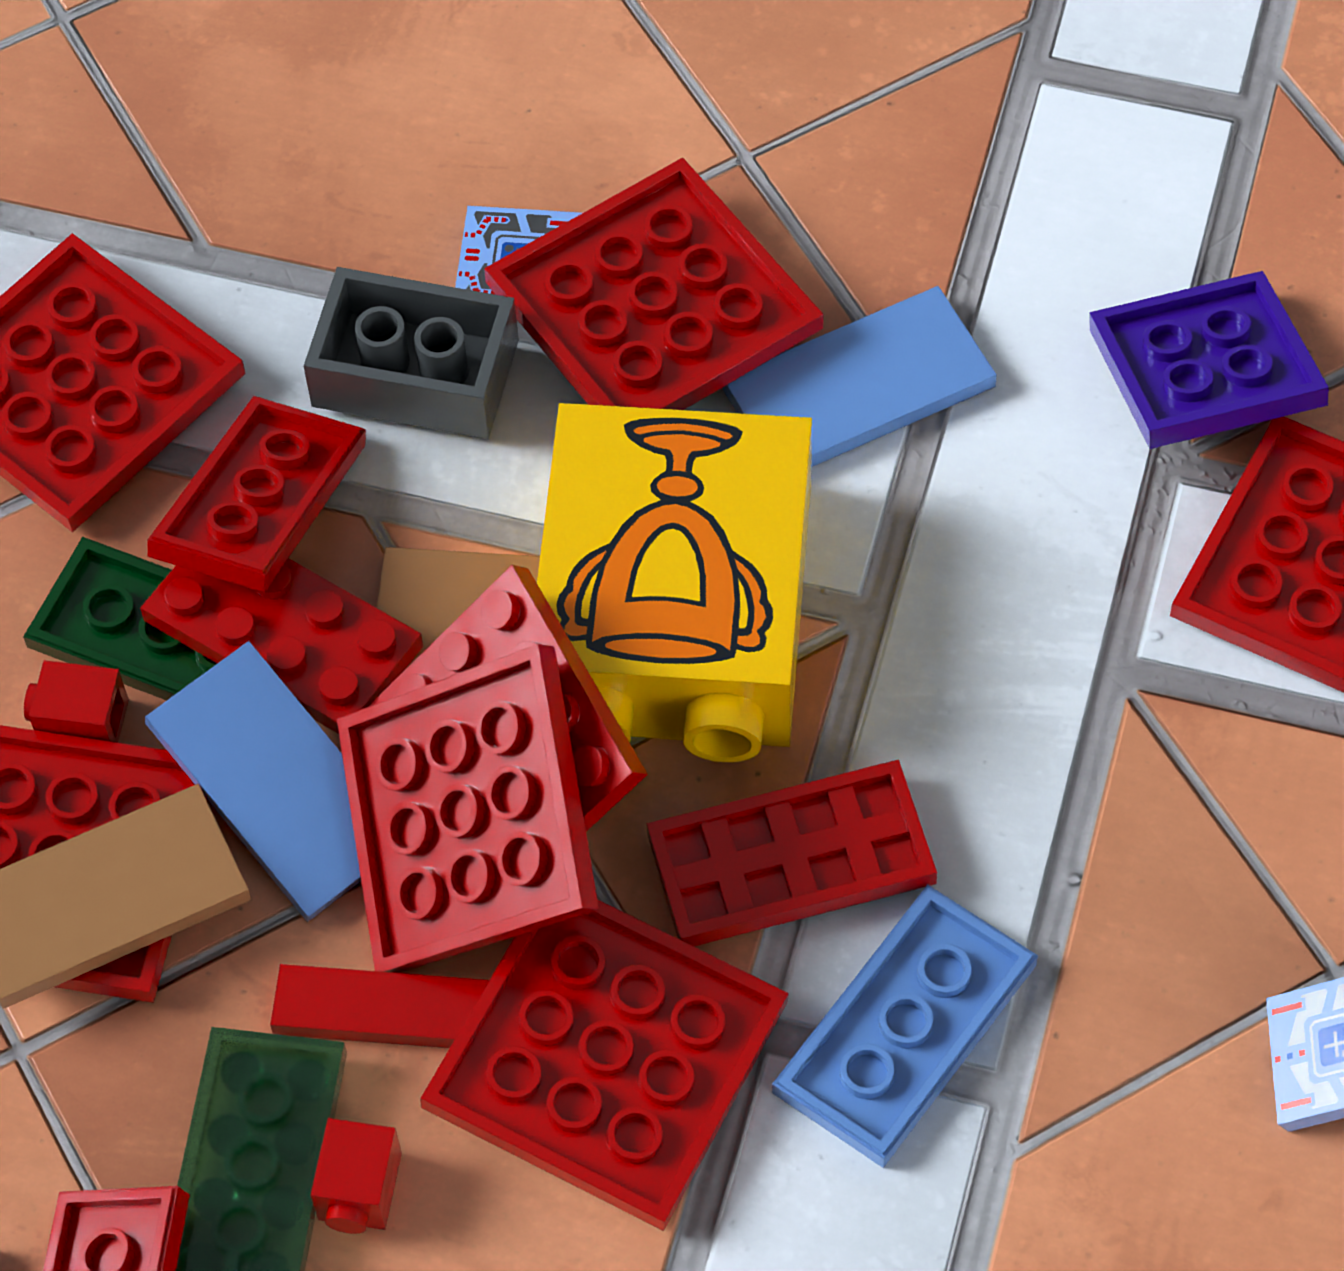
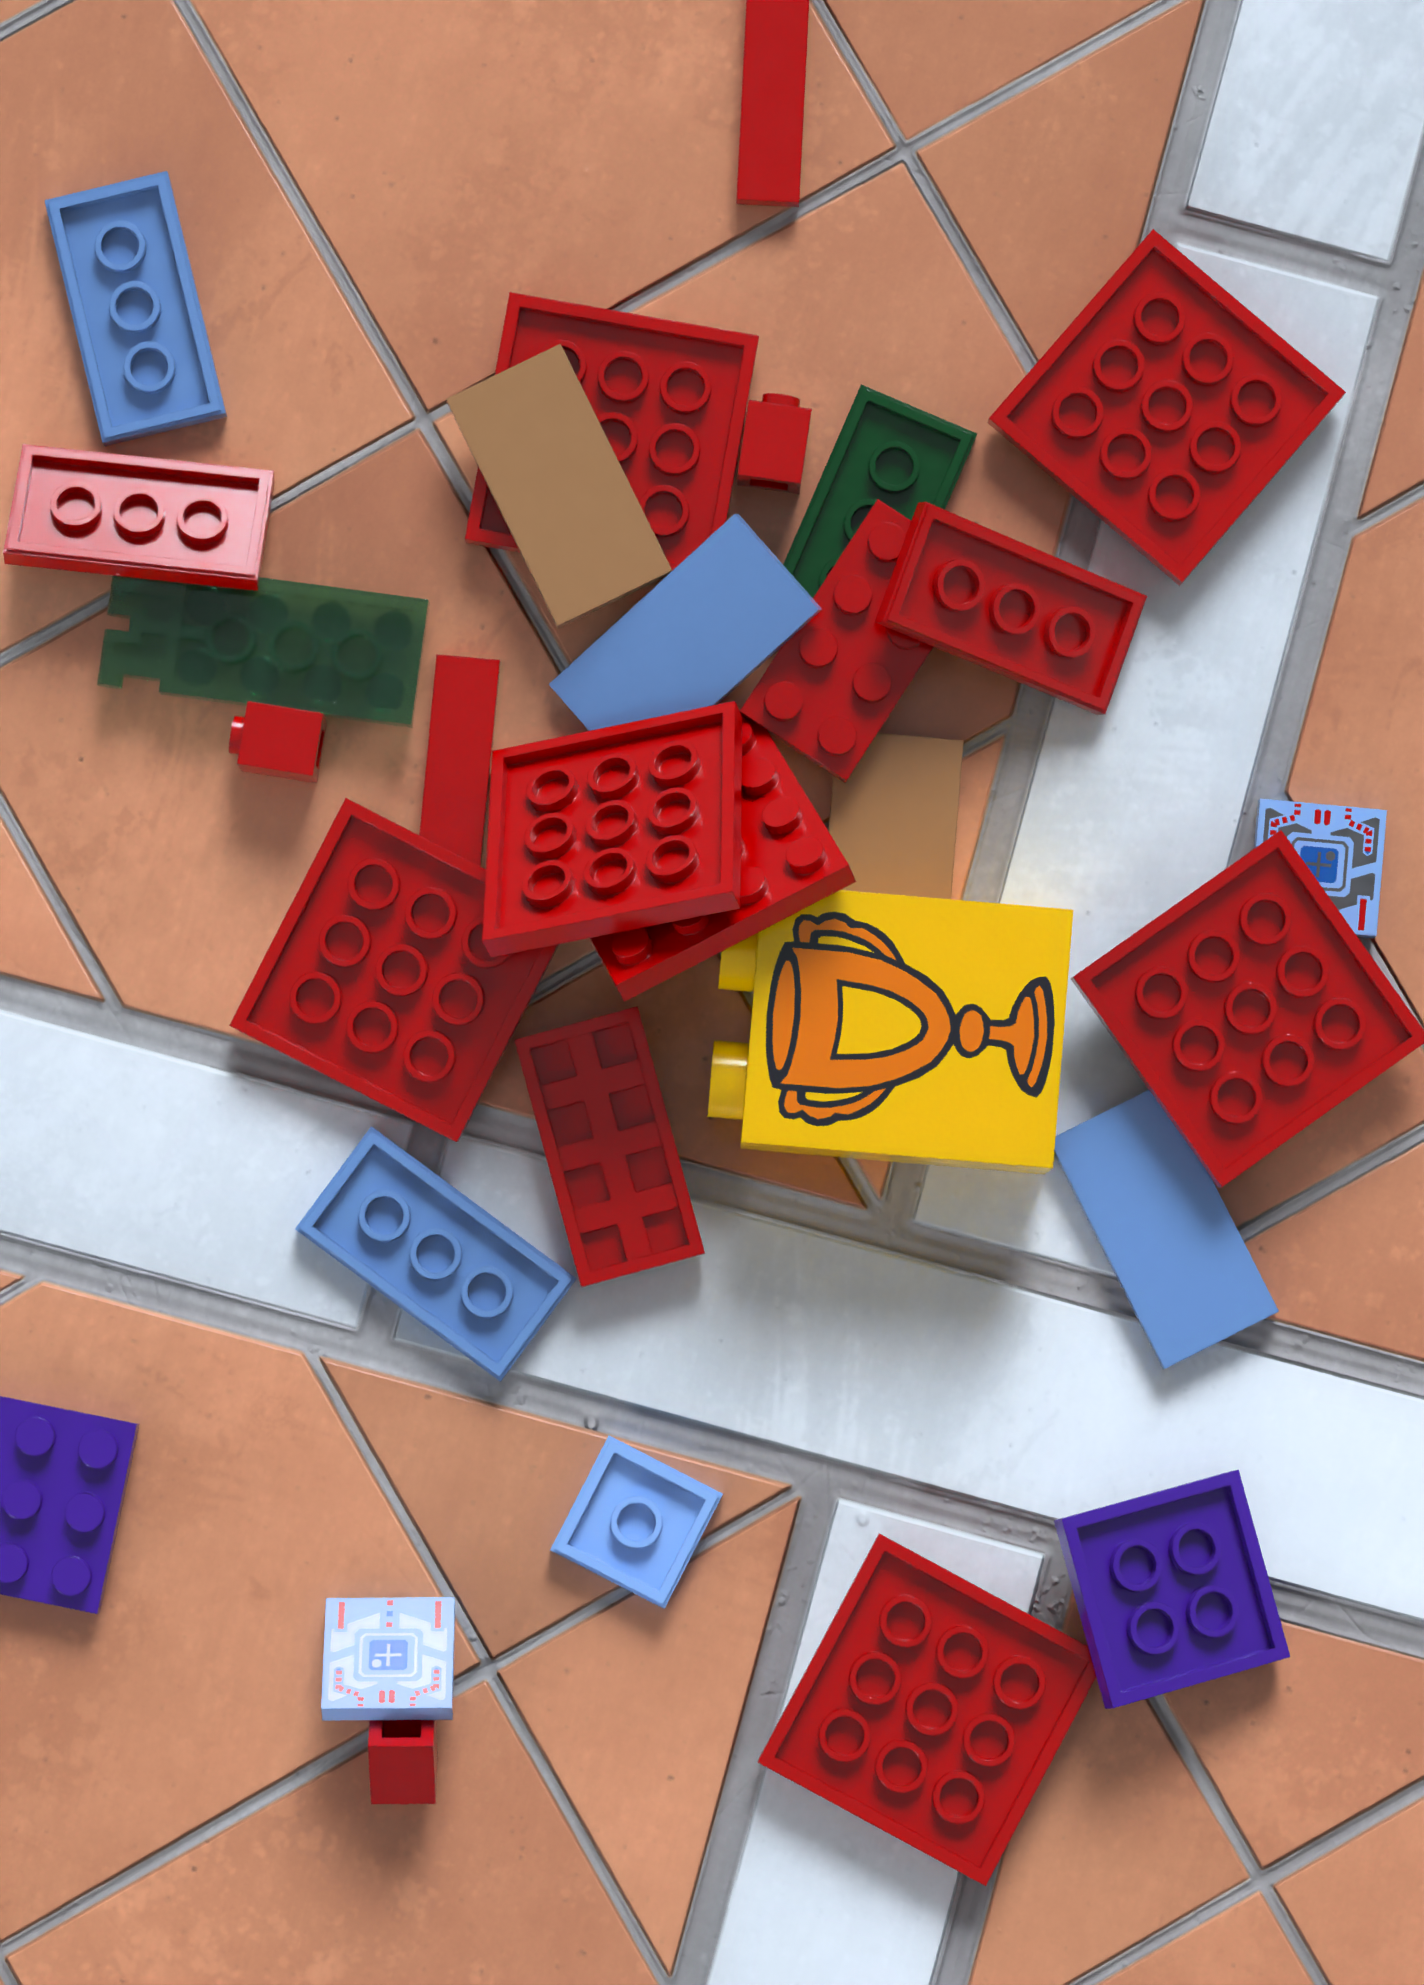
camera: 85 degrees right, 25 degrees up
dark grey brick [303,267,519,439] -> none
none -> light blue tile [550,1435,723,1609]

